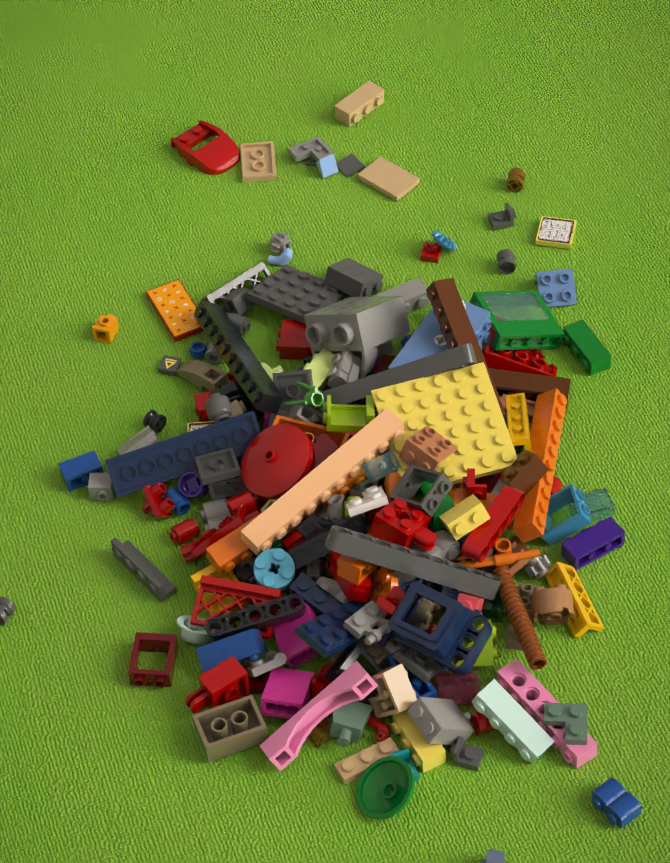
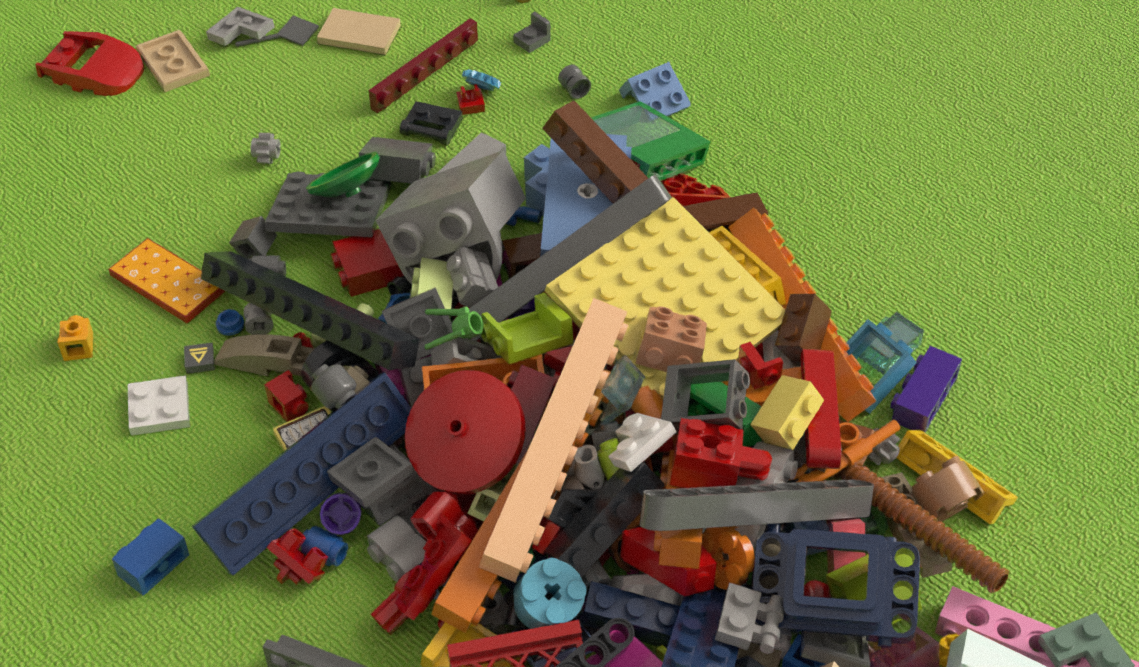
camera: 30 degrees left, 0 degrees up
light grey brick [88,473,115,501] -> none
light grey slope [116,425,157,456] -> none
black wheel [143,410,167,433] -> none
red brick [169,519,200,545] -> none
fence [201,261,271,311] -> none
light blue arm [268,248,293,266] -> none
light blue slope [316,154,338,178] -> none
red bracket [376,586,406,616] -> none
tile [536,216,577,249] -> none
green brick [562,320,611,376] -> none
none -> white plate [128,375,190,435]
none -> green dish [306,152,380,198]
none -> dark red plate [368,18,478,113]
none -> black plate [399,101,463,145]

